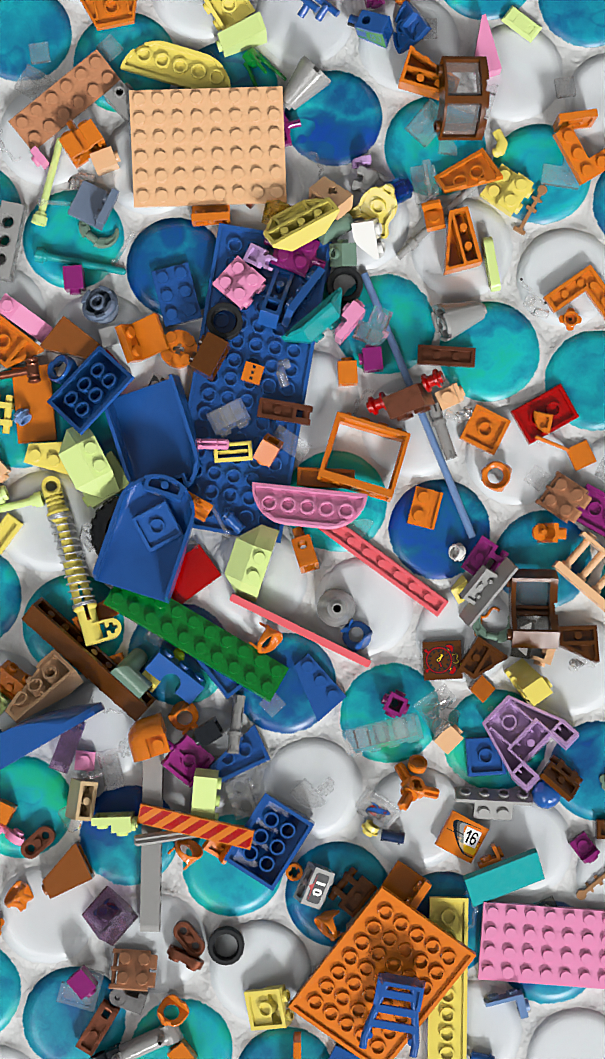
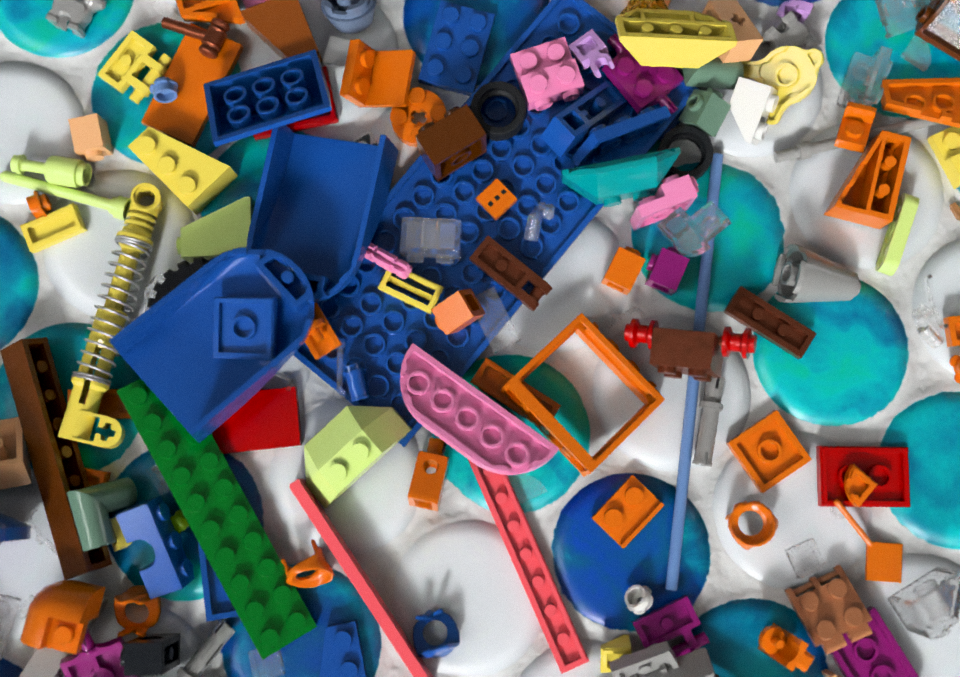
camera: 30 degrees right, 5 degrees down
blue piece [47,354,78,385] -> none
yellowish green wedge [58,427,119,499] -> none
light grey cone [317,589,355,627] -> none
clear blue head [388,176,414,204] -> none
light nougat bracket [434,383,465,411] -> none
clear arm [444,406,473,423] -> none

